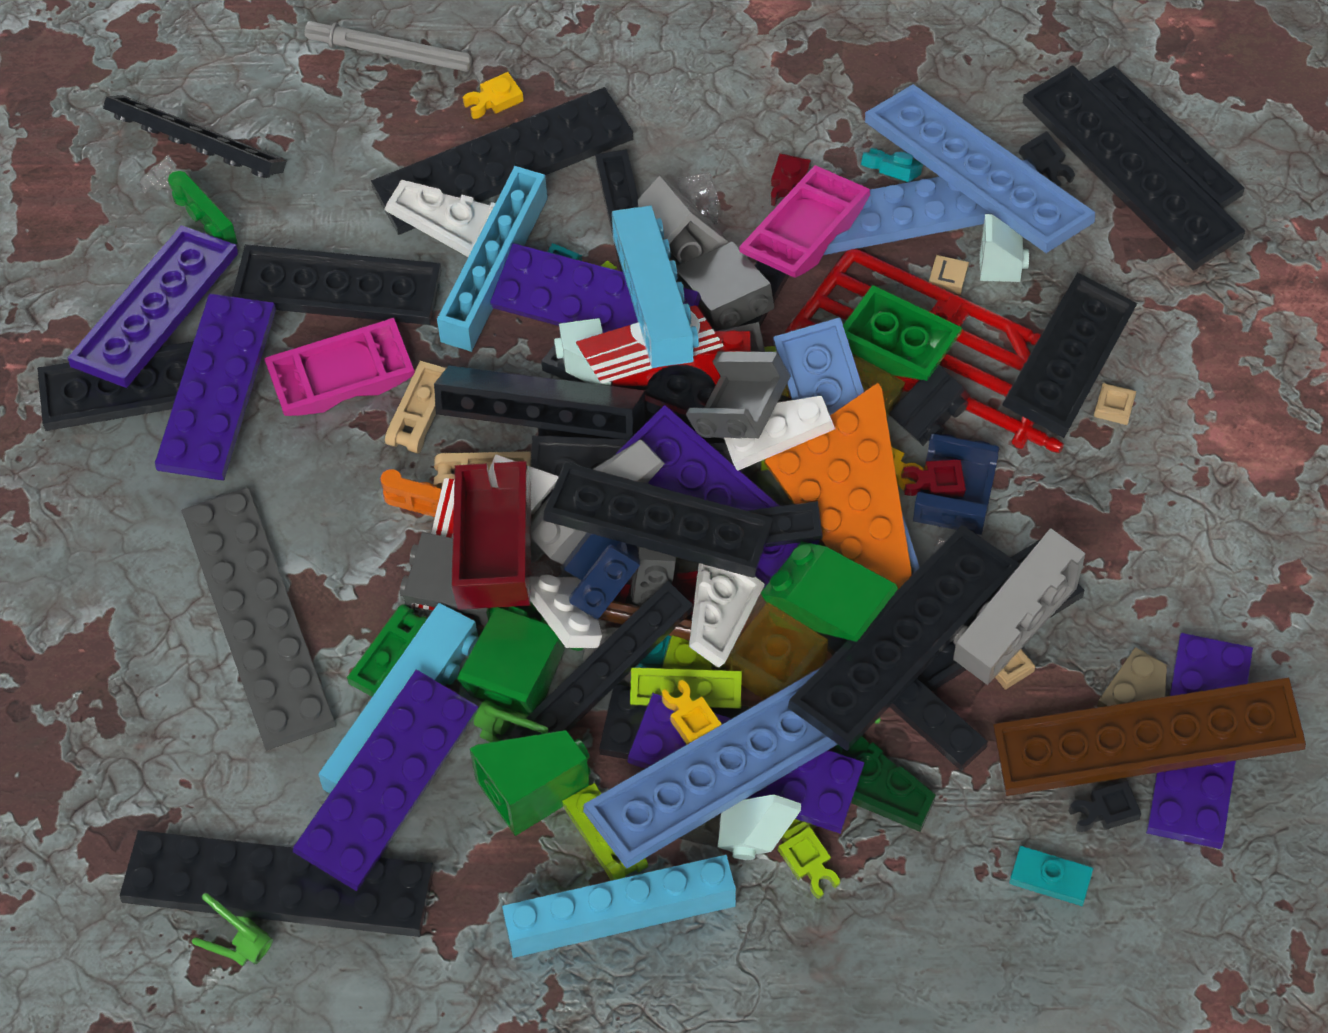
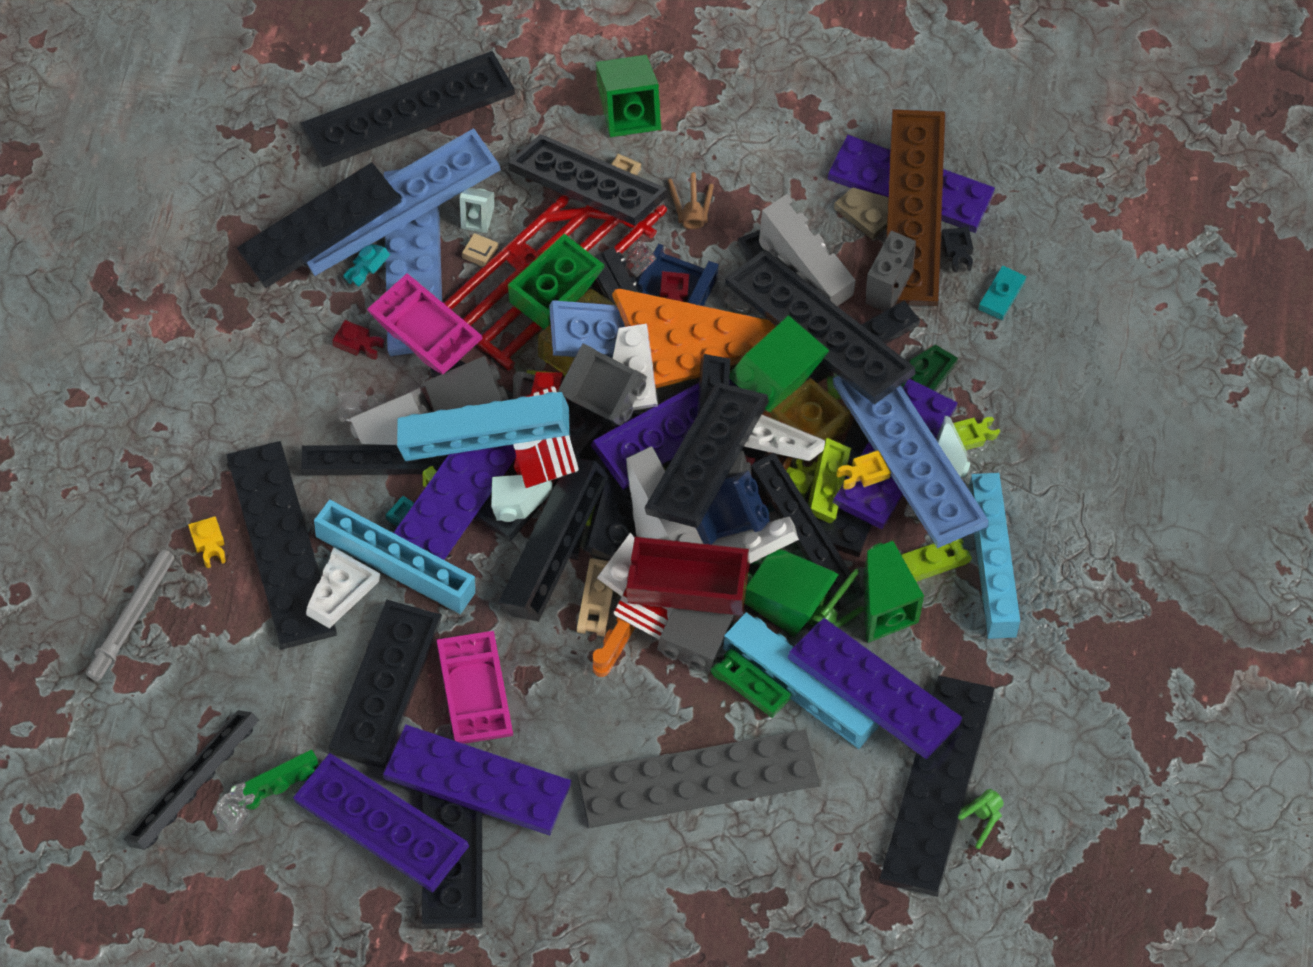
camera: 85 degrees left, 0 degrees up
tan plate [385,361,446,453] -> none
black plate [1019,131,1075,187] -> none
black plate [1090,66,1245,209] -> none
none -> black plate [237,162,401,289]
none -> green slope [595,55,661,137]
none -> clear plate [625,239,656,277]
none -> medium nougat plant [667,172,714,229]
none -> dark grey window [866,231,916,312]

